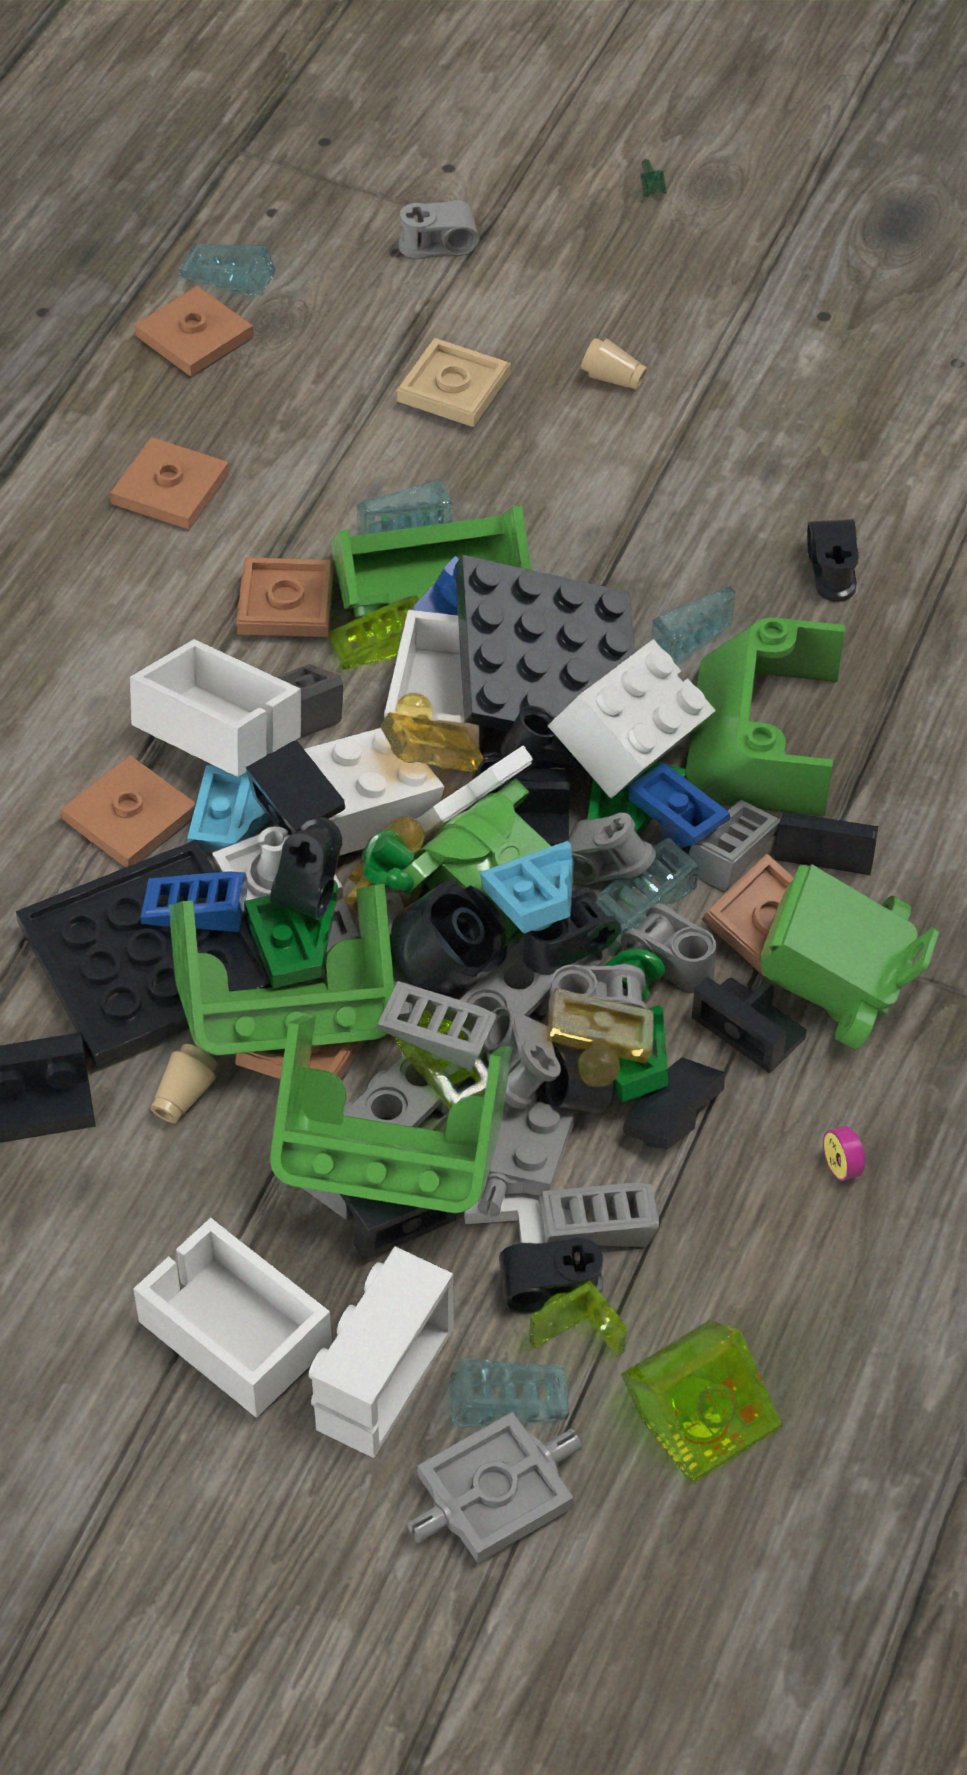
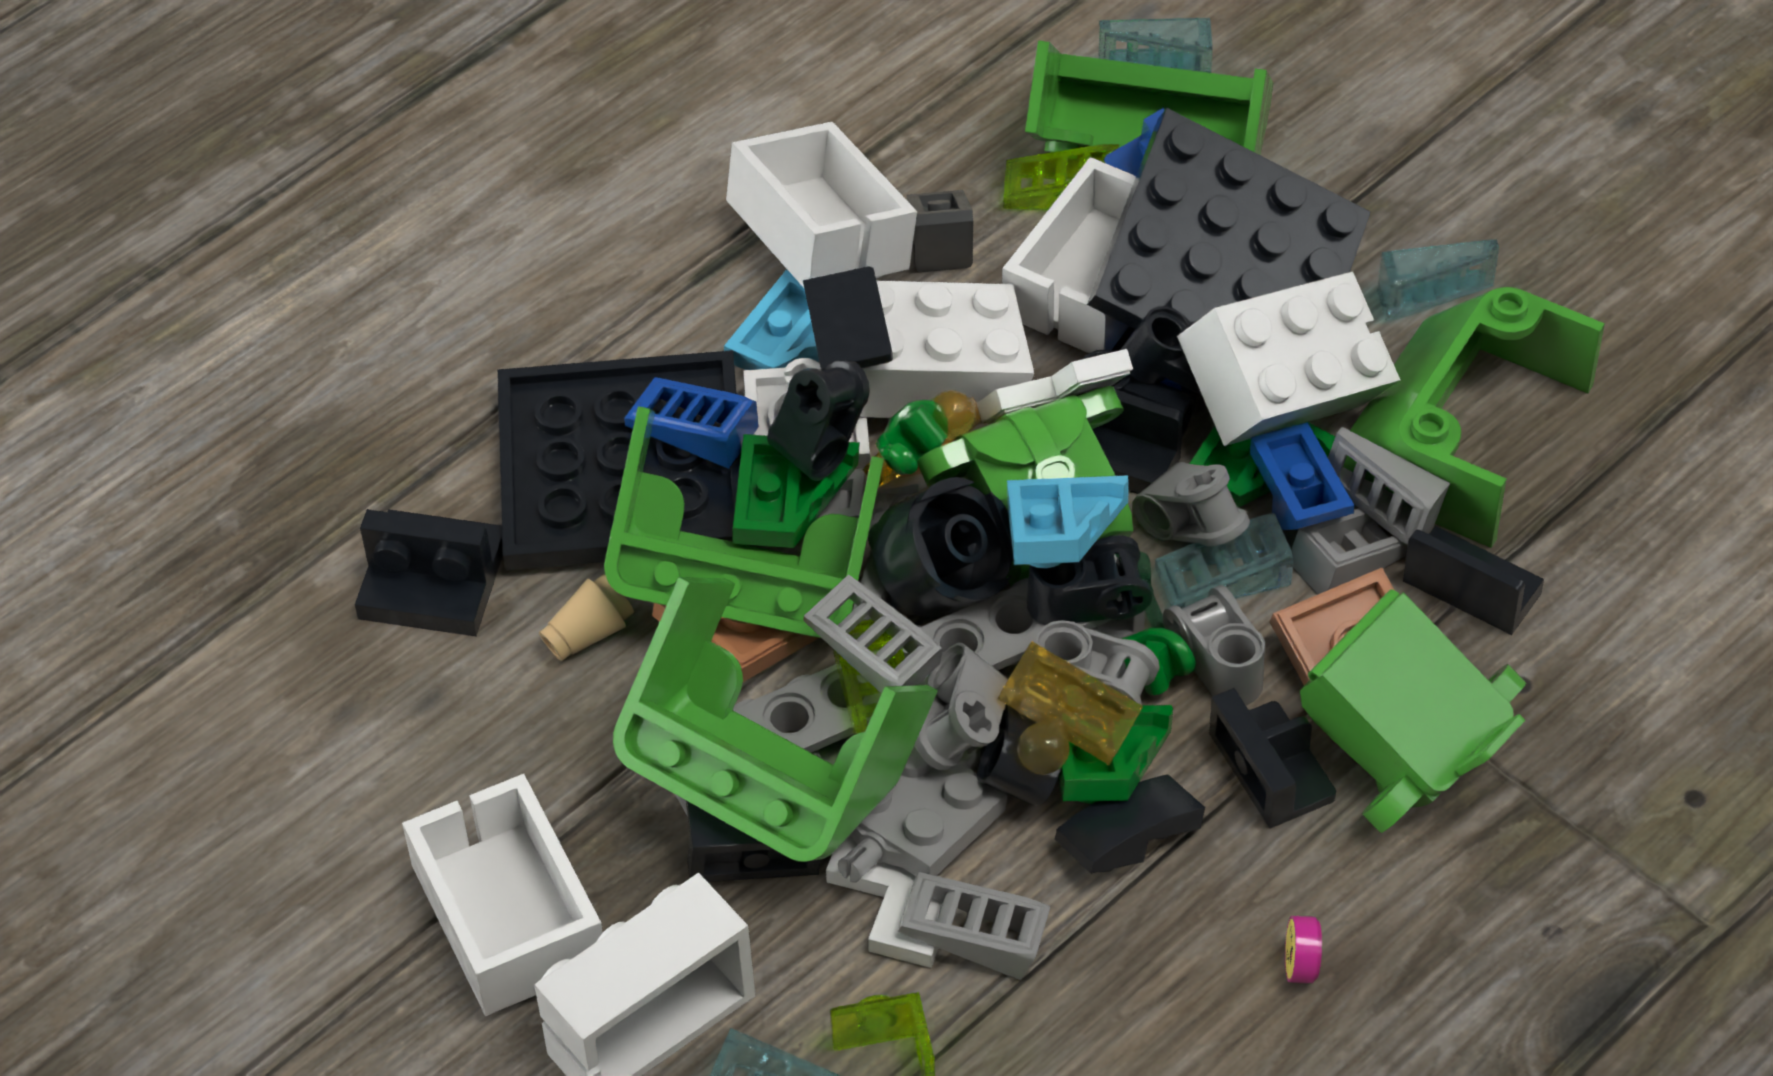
camera: 25 degrees right, 0 degrees up
nougat plate [61,755,196,867] -> none
nougat plate [236,557,335,637] -> none
clear yellow plate [380,692,484,773] -> none
black piece [499,1238,604,1314] -> none
black piece [807,519,859,602] -> none
none -> light grey slope [1328,427,1450,545]

